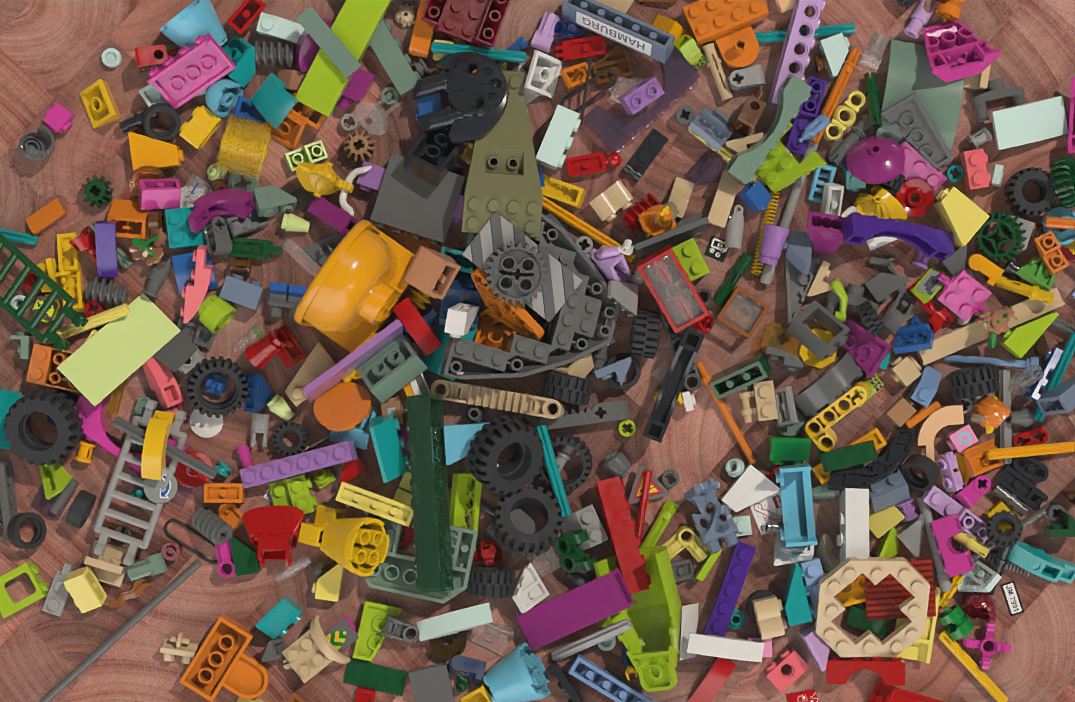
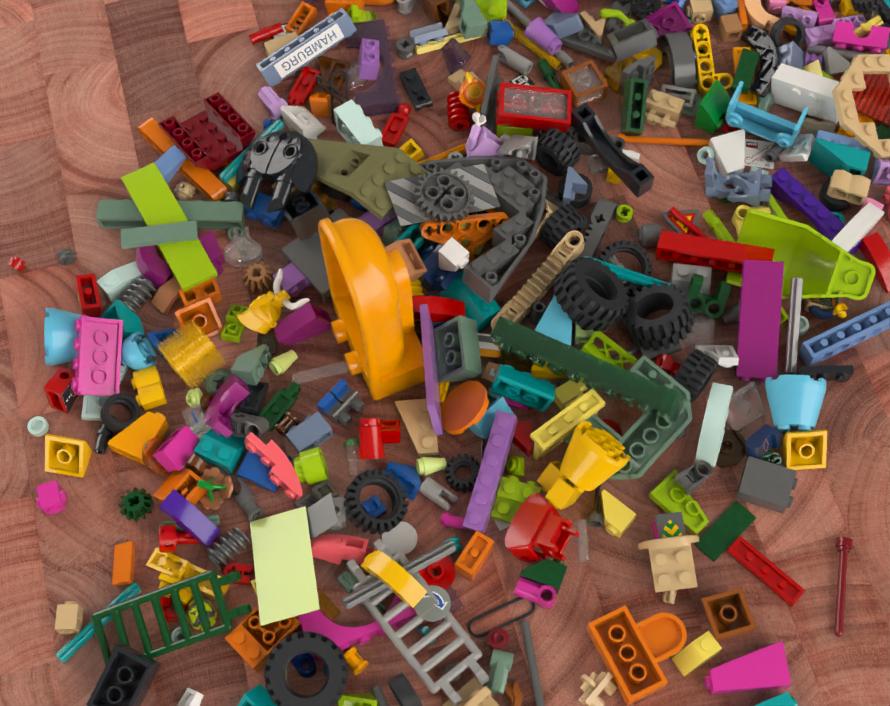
camera: 55 degrees left, 25 degrees down
sand green bracket [10,332,34,359] -> none
dark grey hair [18,125,55,161] -> none
light yellow axle [45,304,130,345] -> none
dark grey piece [191,507,233,545] -> none
orange plate [218,503,244,531] -> none
teal slope [251,72,298,129] -> none
teal slope [255,594,304,639] -> none
dark grey slope [262,638,285,662] -> none
dark grey piece [303,232,342,265] -> none
light grey bush [341,114,359,132] -> none
clear blue cone [554,19,584,39] -> none
tan brick [589,180,633,222] -> none
dark grey bush [662,470,679,487] -> none
tan pin [702,43,733,101] -> none
tan slope [707,171,740,229] -> none

